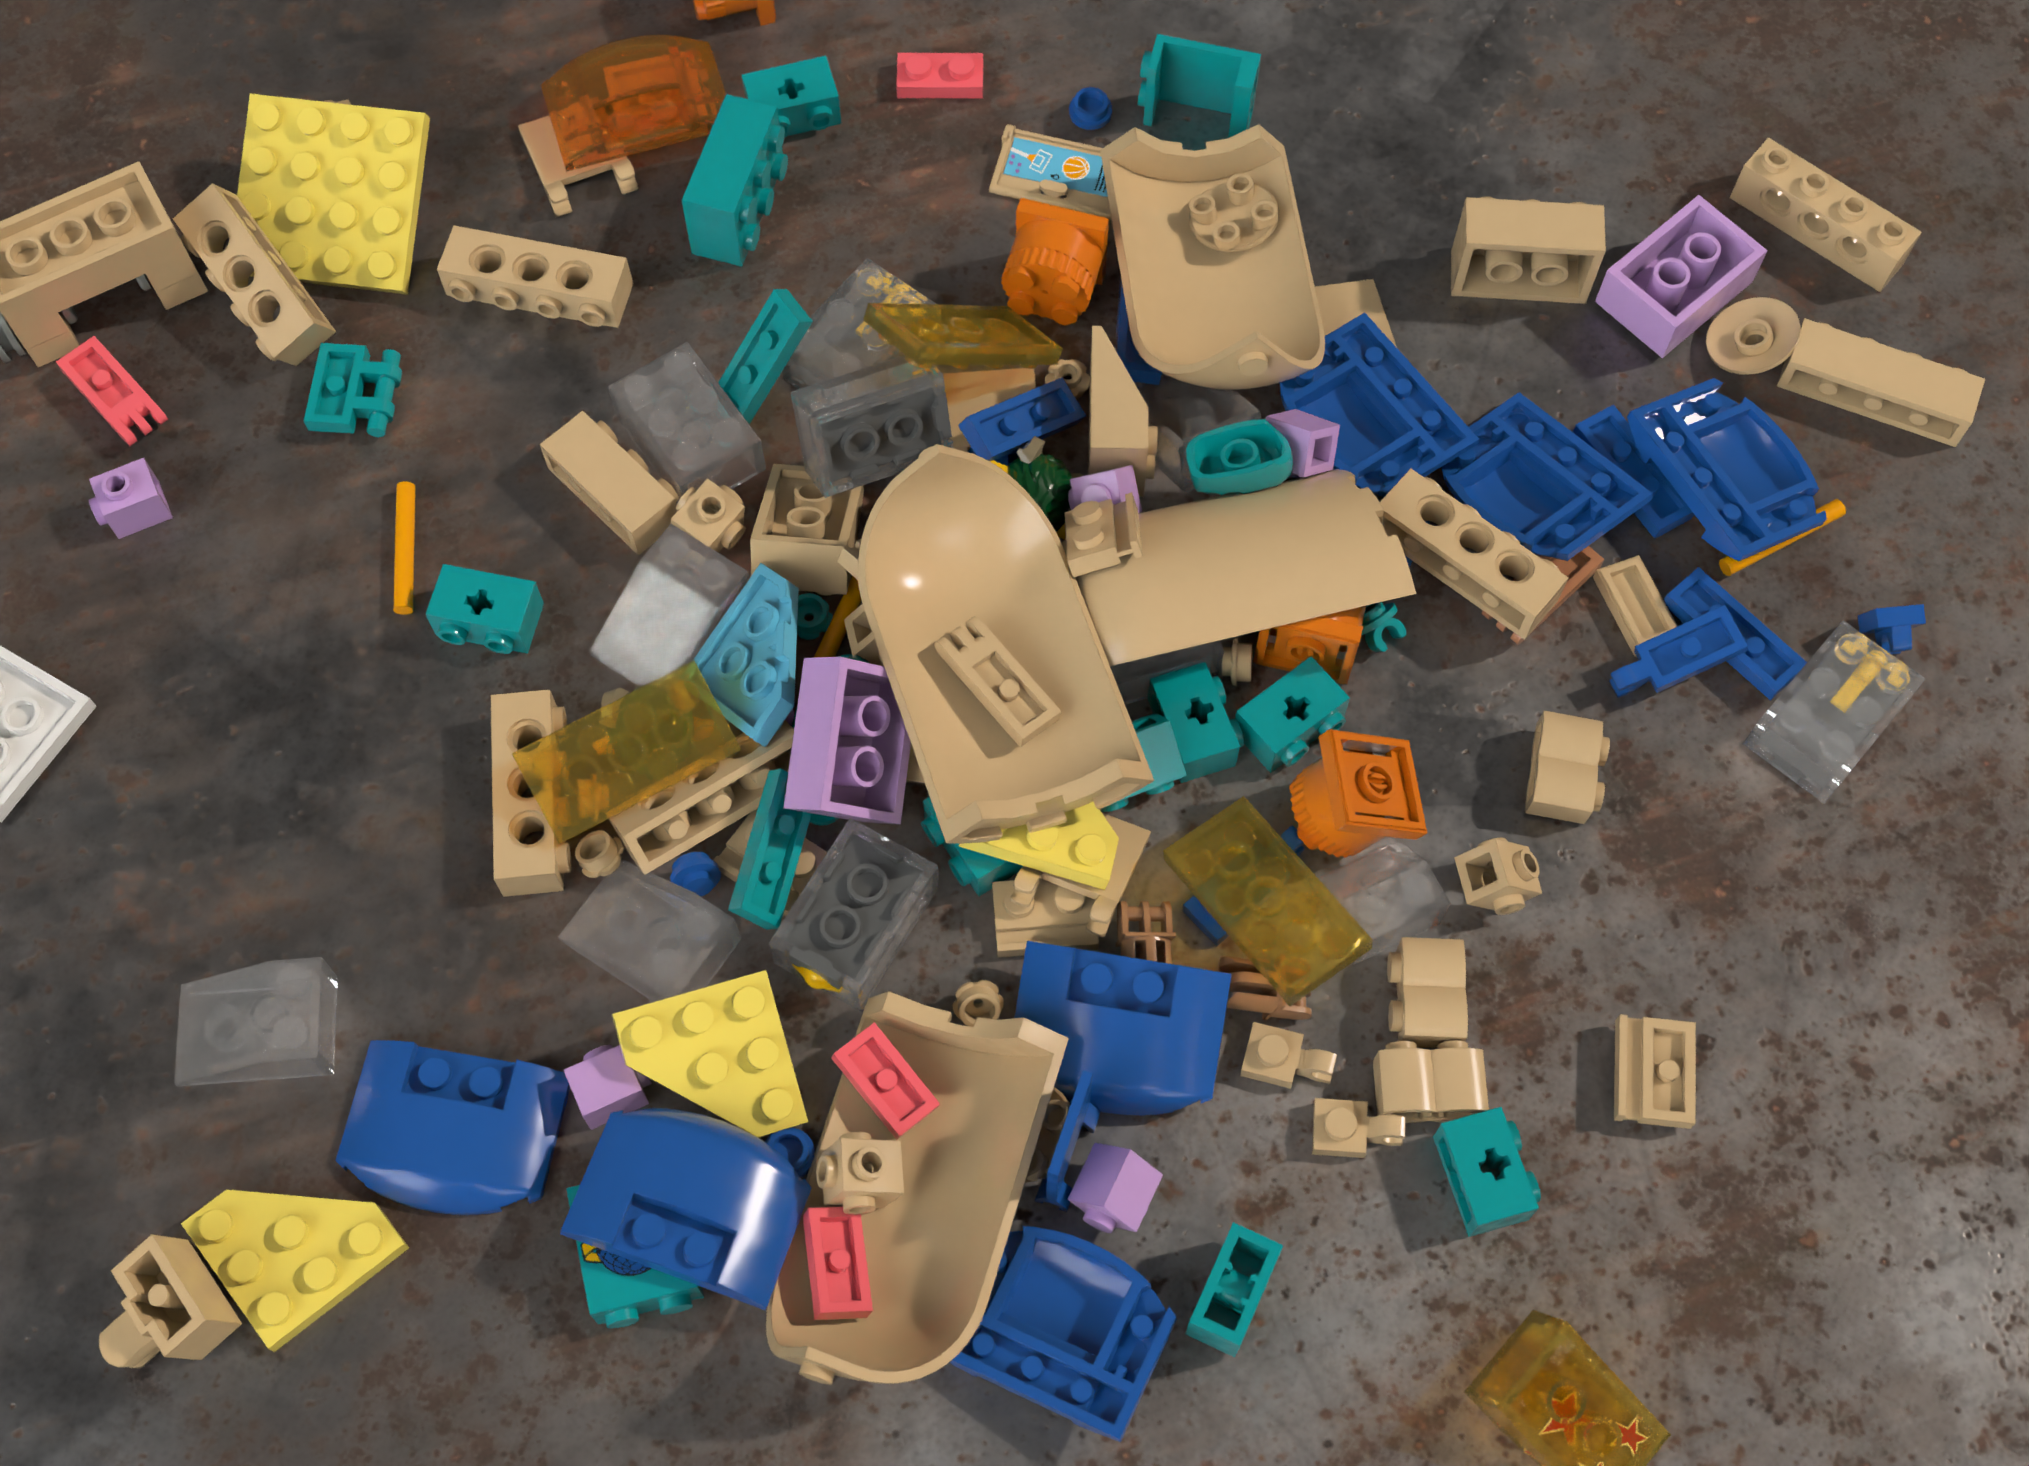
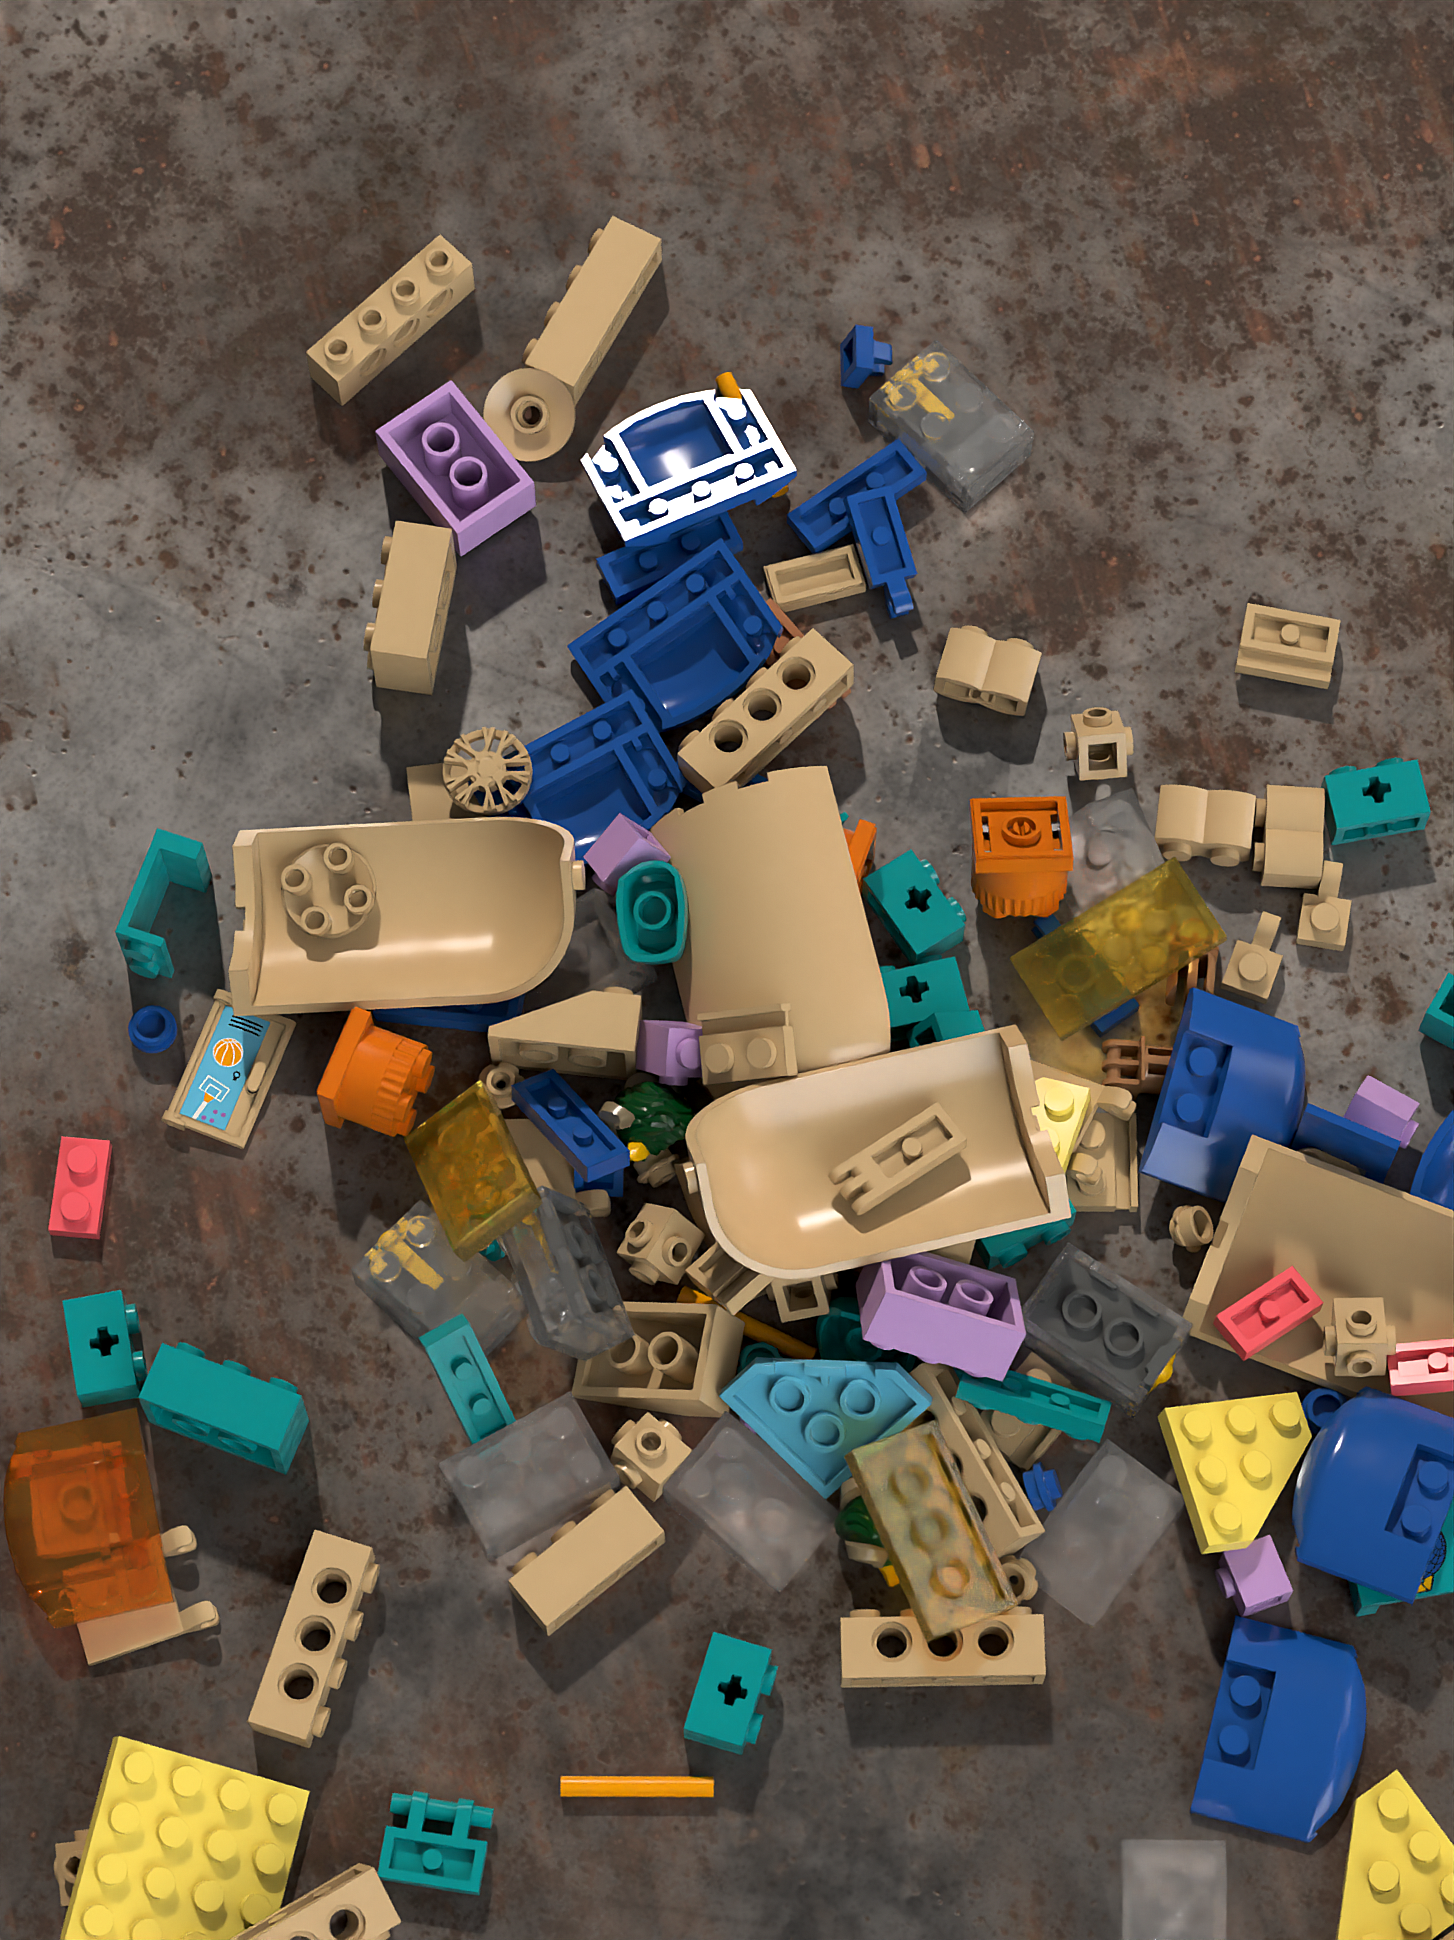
camera: 85 degrees left, 5 degrees up
none -> tan wheel [443,727,533,816]

